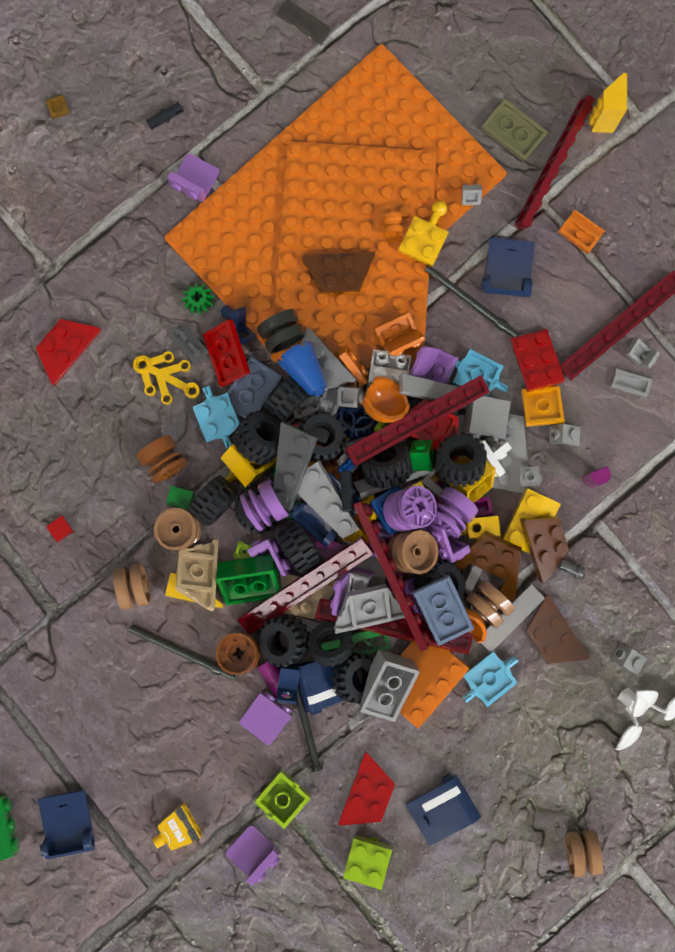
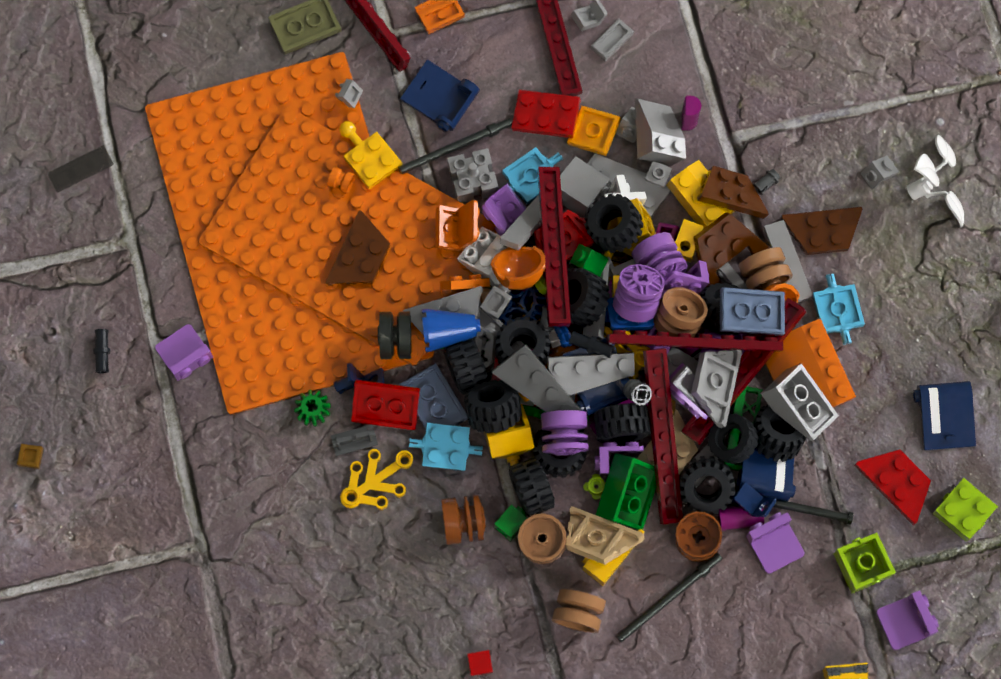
camera: 65 degrees left, 10 degrees down
red wing [36,319,102,386] -> none
none -> light grey brick [447,148,498,203]
none -> dark grey wheel [624,379,652,405]
none -> light grey slope [635,99,686,166]

